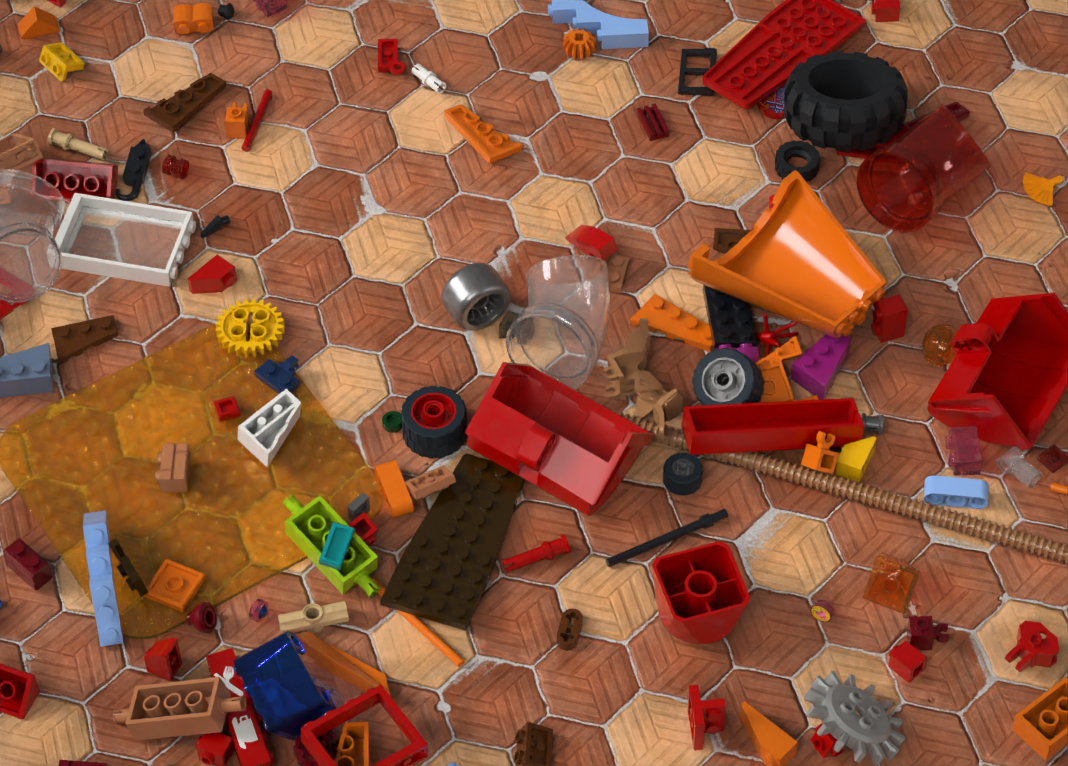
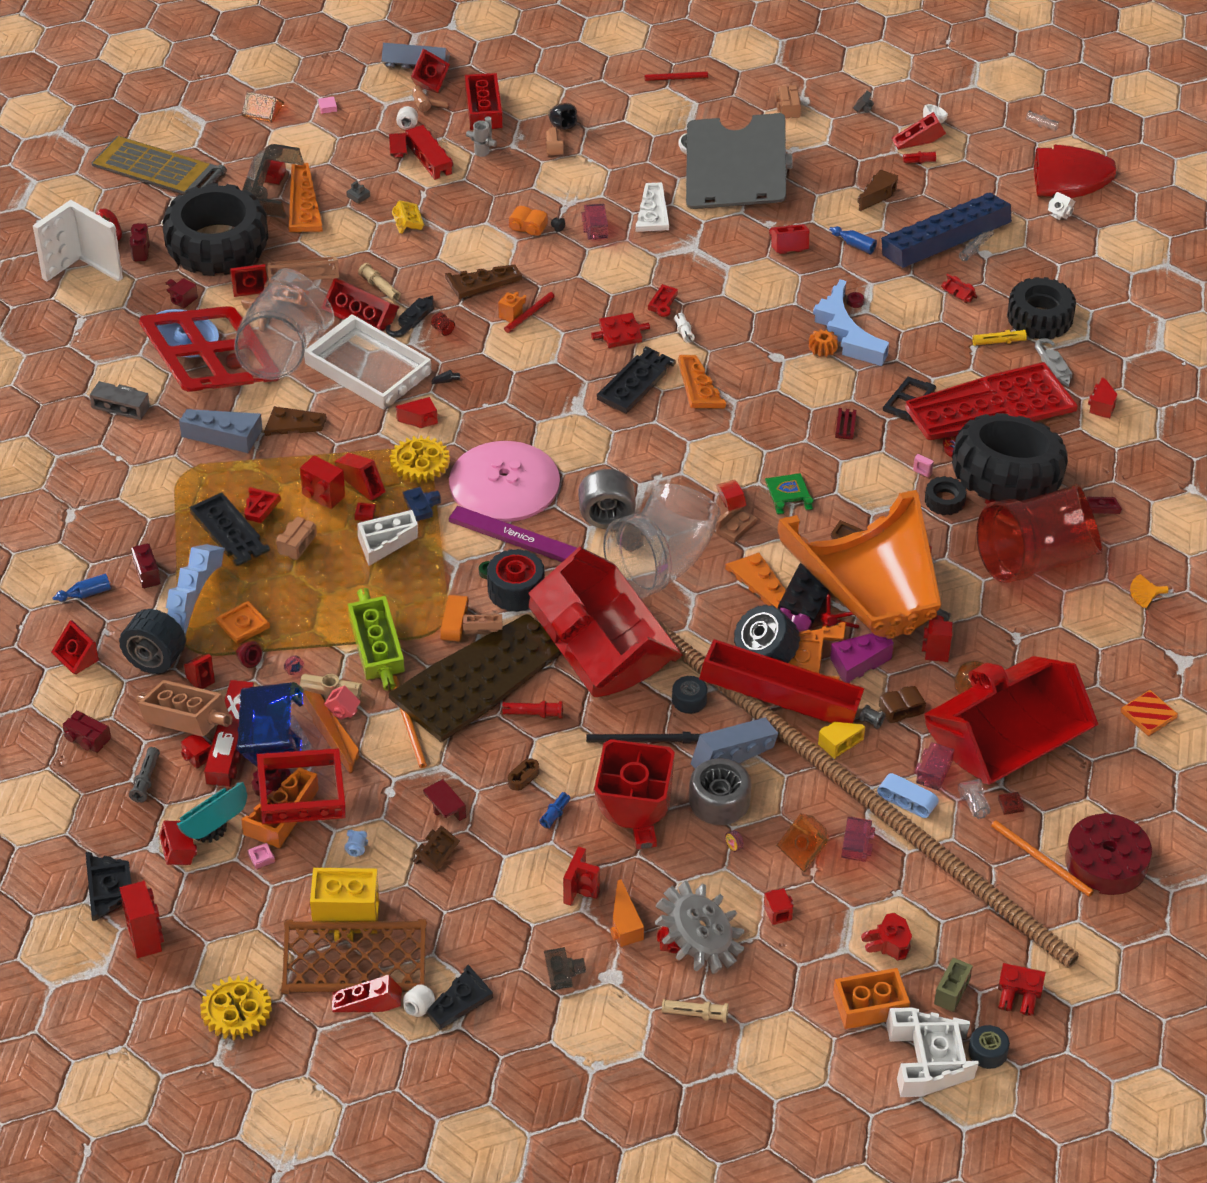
camera: 25 degrees right, 5 degrees down
orange slope [18,6,60,40] -> none
dark brown wing [108,539,148,597] -> none
teal tile [319,522,355,570] -> none
dark grey tile [347,493,370,521] -> none
red brick [348,513,378,547] -> none
medium nougat piece [604,318,683,441] -> none
orange brick [801,431,839,474] -> none
dark red brick [907,616,949,651] -> none
none -> black wheel [119,609,186,674]
none -> black hinge [189,492,270,567]
none -> red wing [244,487,281,523]
none -> red brick [300,455,346,509]
none -> coral brick [324,685,361,720]
none -> red slope [335,453,386,501]
none -> dark red panel [423,779,466,821]
none -> bright pink dish [449,441,560,522]
none -> magenta tile [449,505,577,562]
none -> blue axle [539,792,571,828]
none -> red plate [591,312,650,348]
none -> black hinge [597,346,676,414]
none -> red plate [633,826,657,849]
none -> flat silver wheel [689,758,751,825]
none -> sand blue wedge [690,717,778,769]
none -> green flag [765,473,813,514]
none -> clear pink brick [841,816,875,862]
none -> reddish brown brick [879,686,926,723]
none -> bright pink tile [913,454,934,478]

